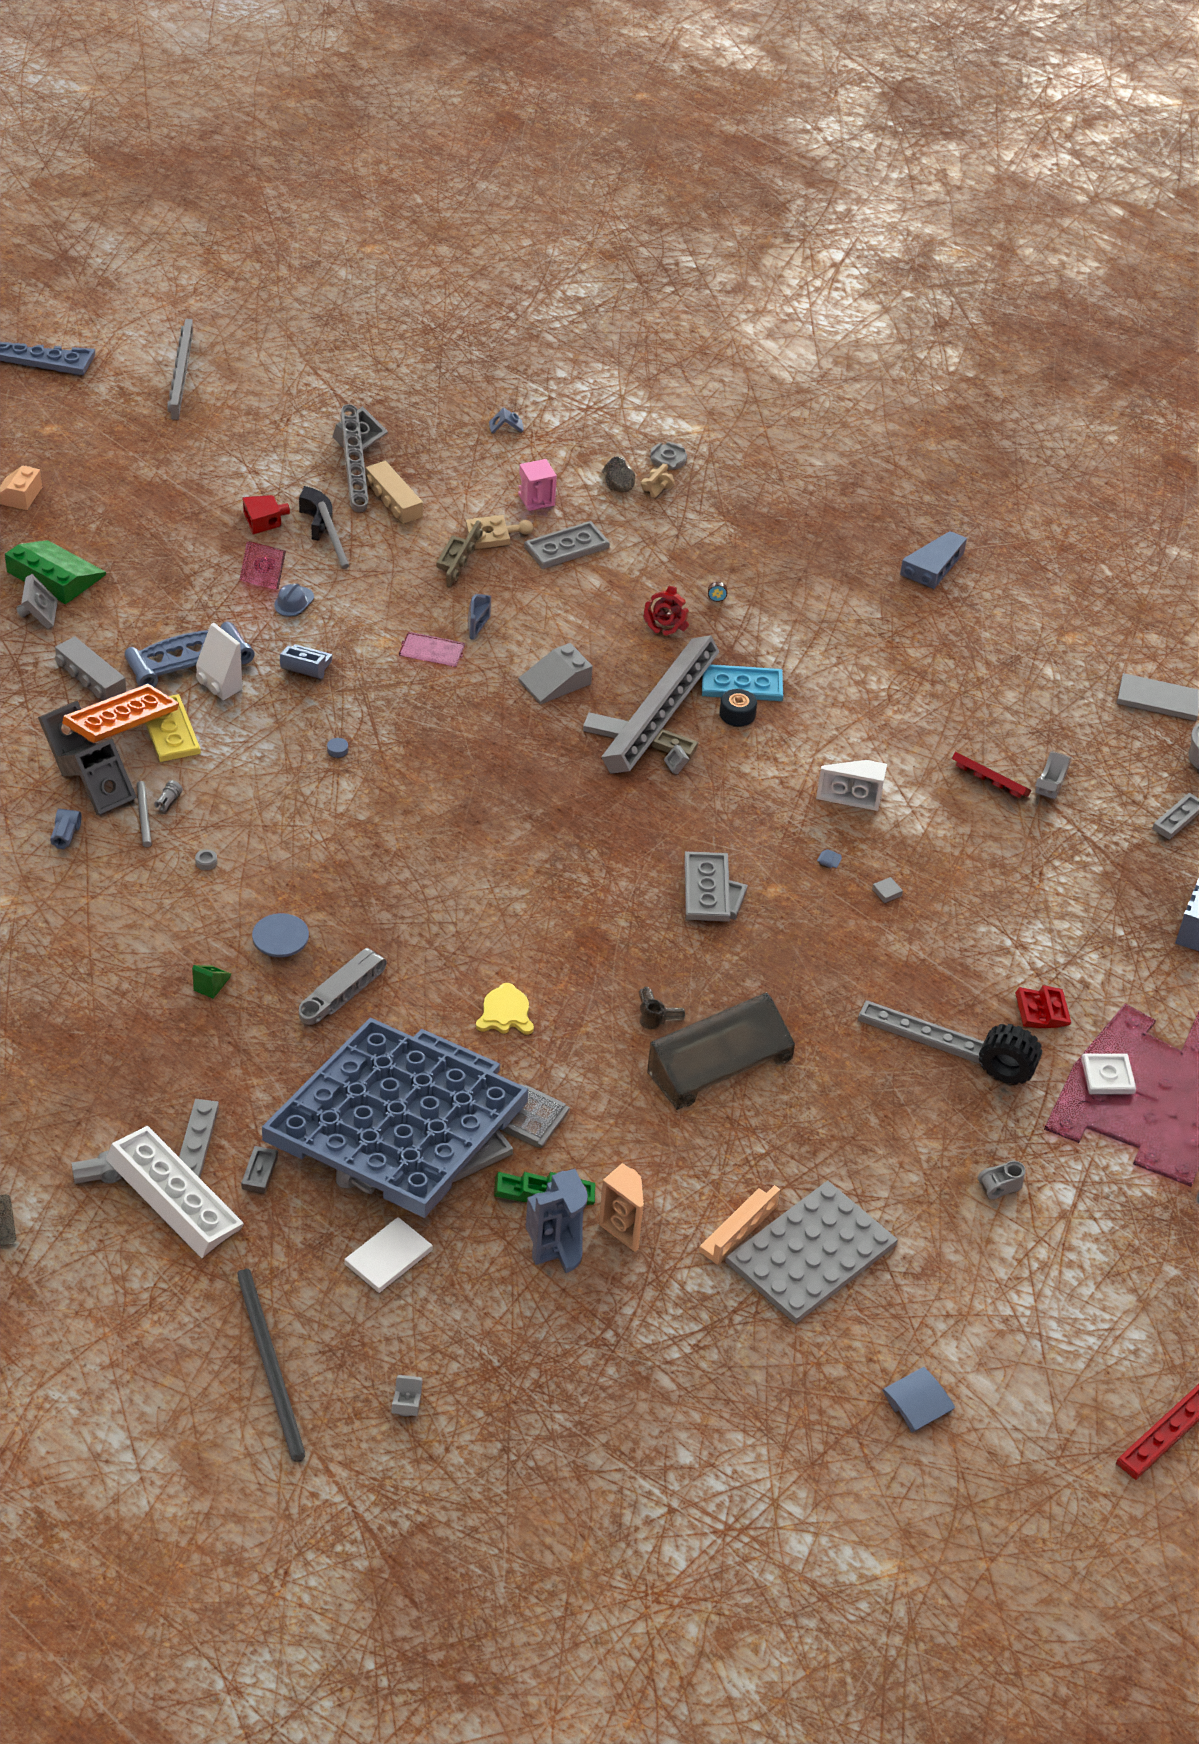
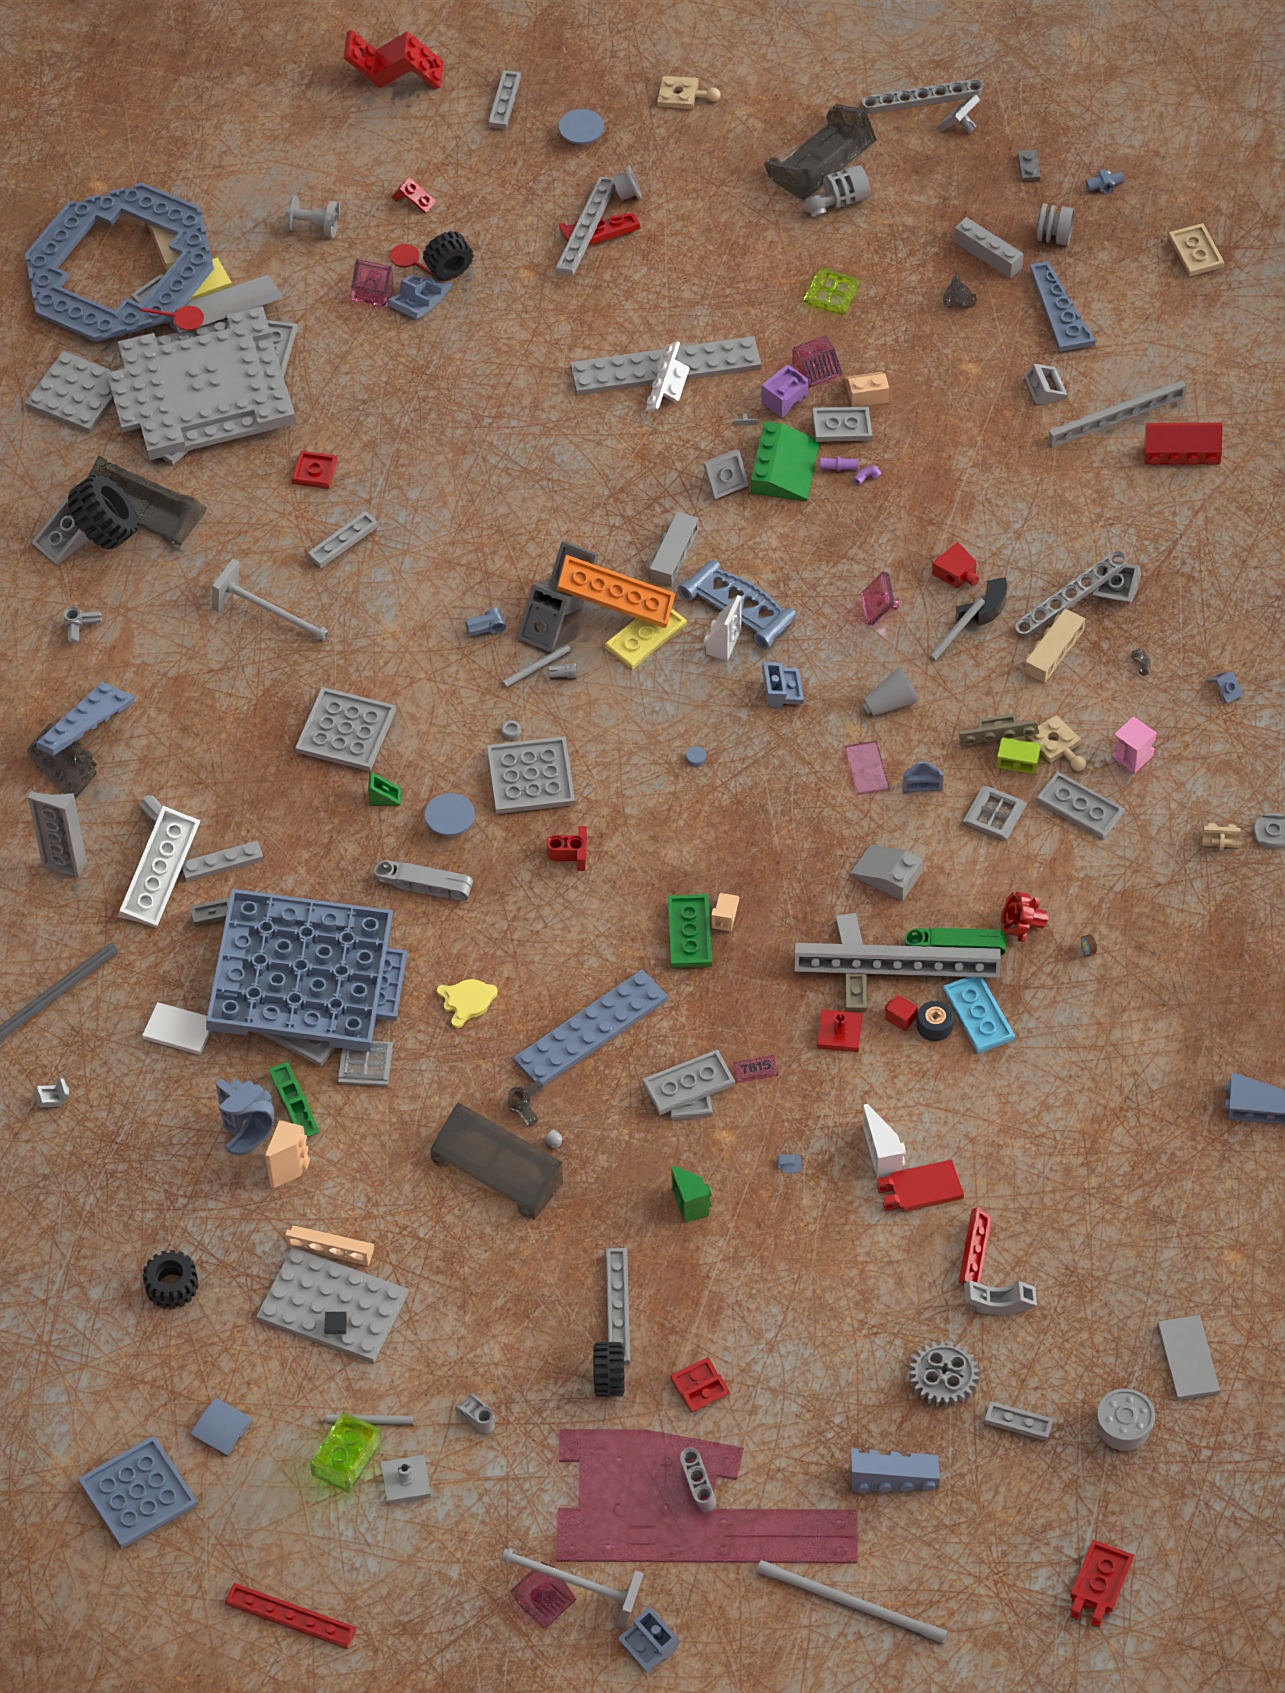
camera: 70 degrees right, 10 degrees up
sand blue piece [274,583,314,616] -> none
clear smoke hair [601,456,636,493] -> none
light grey tile [664,744,690,775] -> none
light grey tile [872,877,903,903] -> none
white tile [1081,1054,1136,1094] -> none
none -> light grey arch [28,791,87,878]
none -> sand blue plate [78,1436,198,1549]
none -> black tyre [143,1250,198,1309]
none -> light grey plate [295,687,396,771]
none -> clear neon green brick [310,1411,383,1494]
none -> black tile [324,1312,347,1334]
none -> light grey bar [326,1414,414,1425]
none -> light grey tile [381,1455,431,1505]
none -> light grey plate [487,736,575,814]
none -> sand blue plate [513,969,668,1089]
none -> light grey hinge [544,1129,562,1148]
none -> red tile [547,826,587,871]
none -> green plate [668,894,712,968]
none -> green slope [671,1166,712,1223]
none -> light grey beam [680,1447,716,1512]
none -> light nougat bracket [712,893,739,932]
none -> clear pink tile [733,1055,778,1083]
none -> light grey plate [812,407,873,442]
none -> red tile [817,1009,863,1052]
none -> medium lavender pin [819,457,858,472]
none -> medium lavender arm [853,465,881,485]
none -> light grey cone [862,668,919,716]
none -> red tile [877,1159,964,1212]
none -> red brick [885,995,918,1032]
none -> green piece [904,928,1006,956]
none -> light grey gear [909,1340,980,1407]
none -> light grey piece [963,786,1027,841]
none -> lime brick [997,738,1041,775]
none -> light grey tile [1024,364,1068,405]
none -> clear smoke arm [1131,648,1151,676]
none -> red slope [1143,422,1223,465]
none -> tan plate [1169,223,1224,276]

